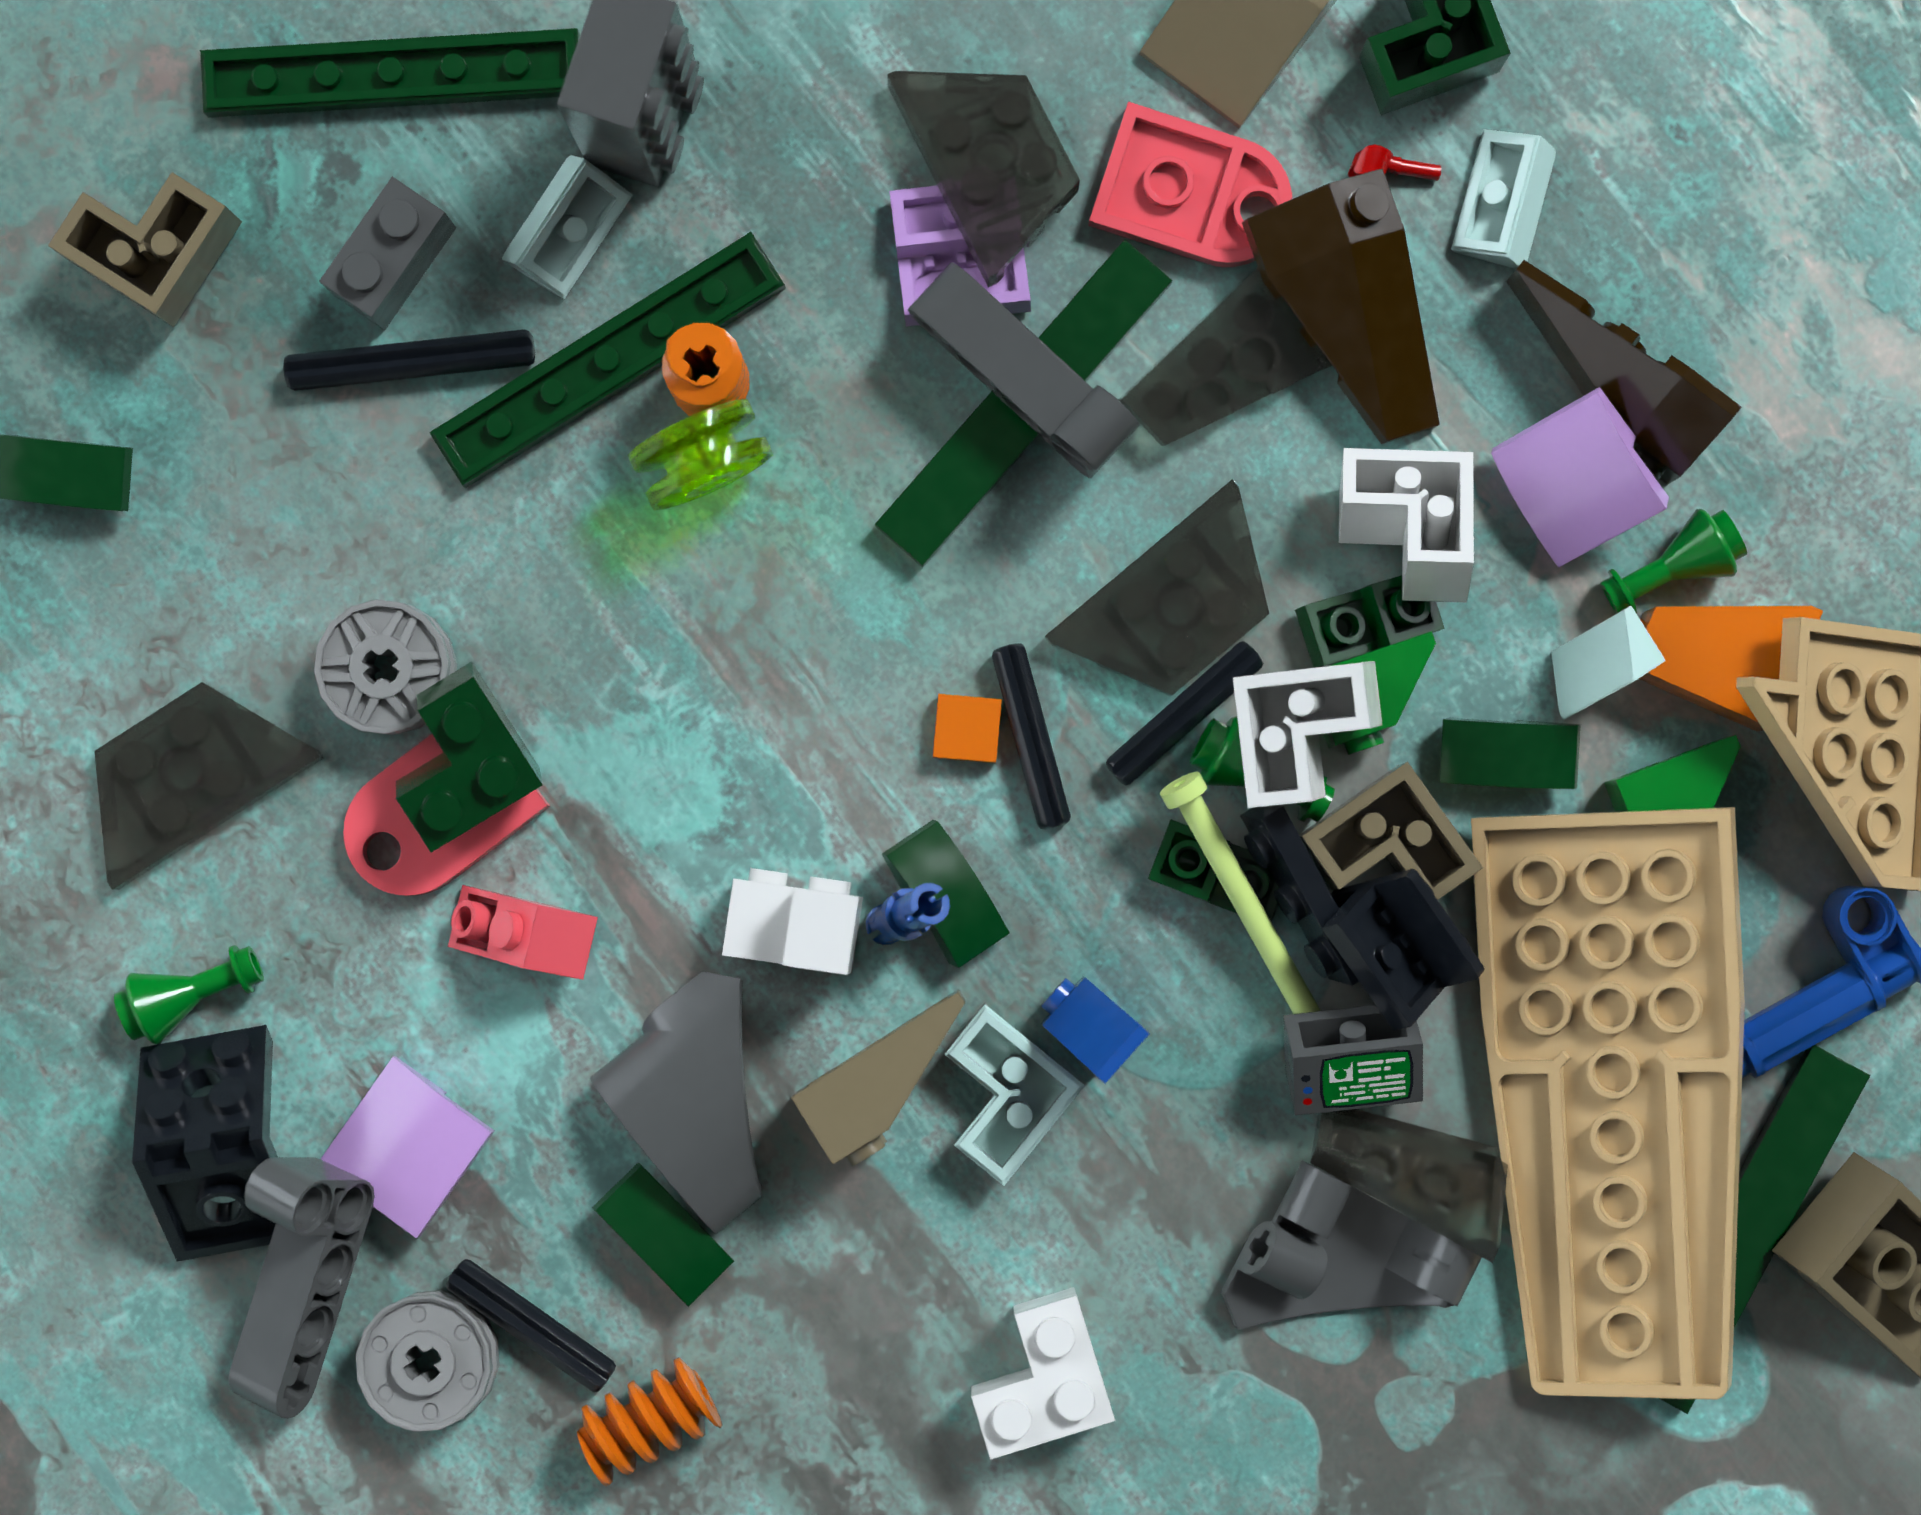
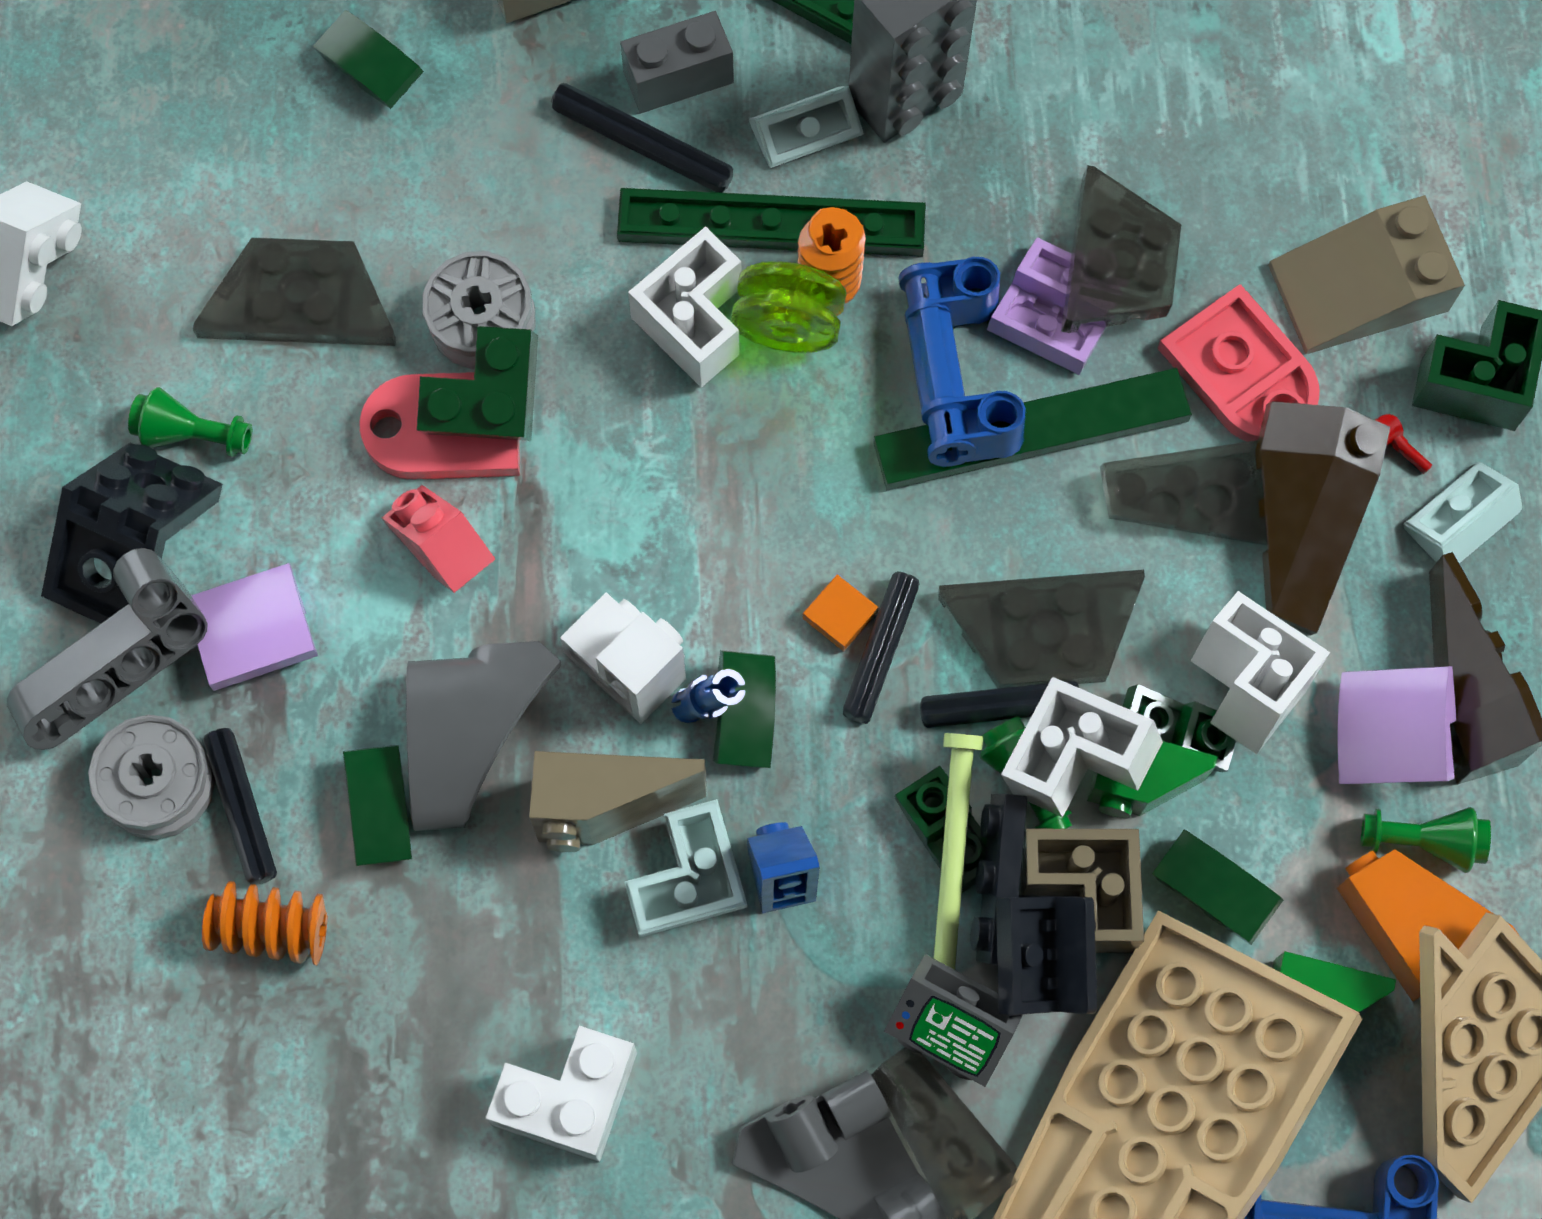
camera: 30 degrees right, 15 degrees down
dark grey beam [907,262,1140,479] -> none
light aqua slope [1551,606,1666,720] -> none
none -> white brick [628,227,742,388]
none -> blue piece [898,257,1026,466]

